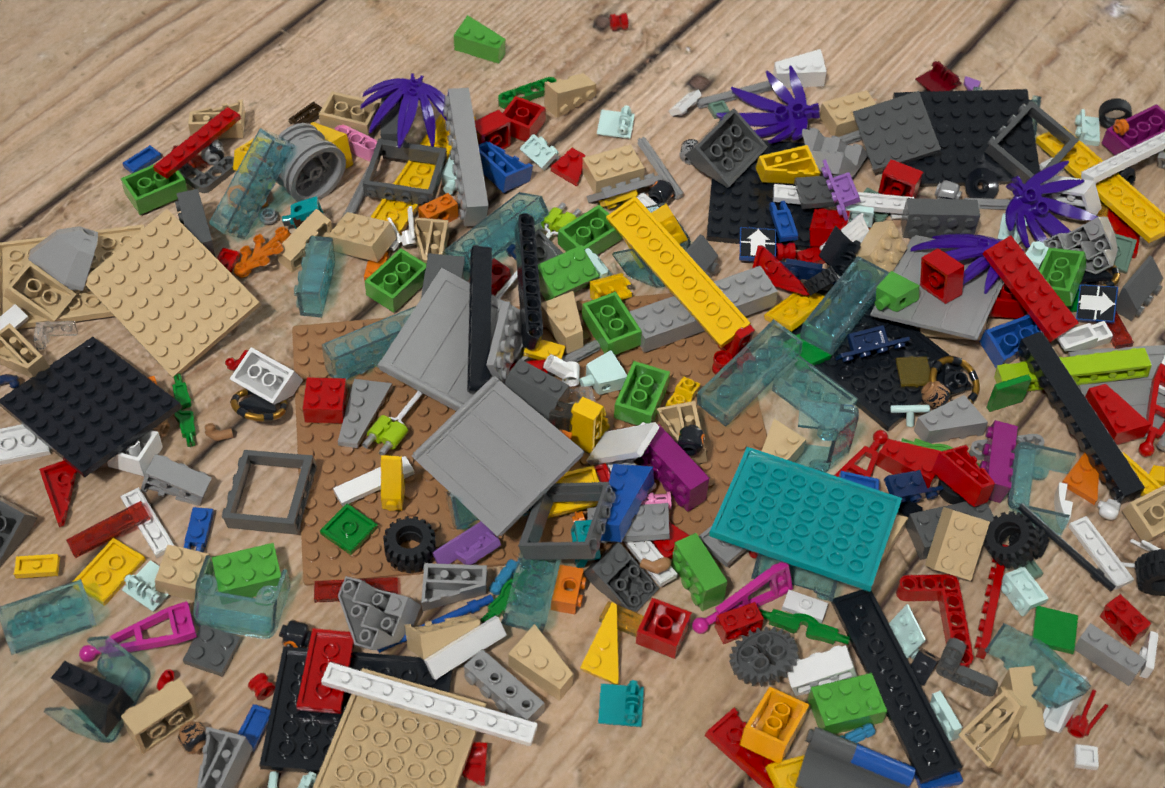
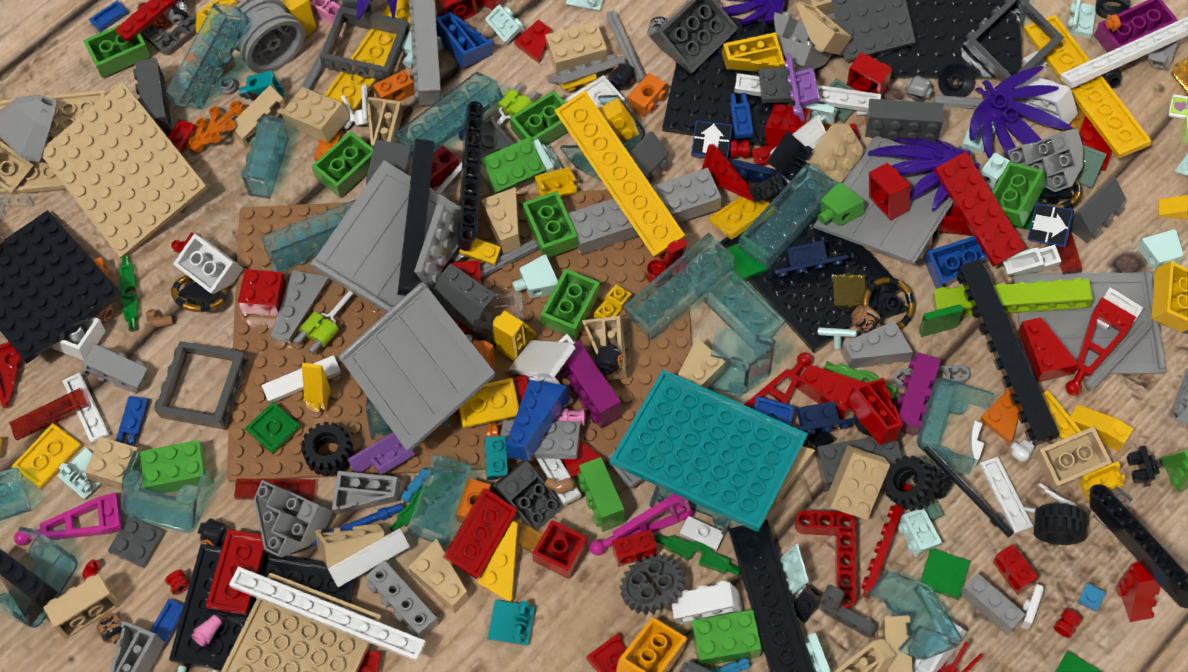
camera: 10 degrees right, 10 degrees up
dark grey window [518,482,616,560] -> none
white piece [543,354,580,387] -> none
none -> bright pink cone [191,615,222,646]
none -> red plate [442,488,517,579]
none -> orange brick [627,73,667,118]
none -> tan slope [796,2,852,55]

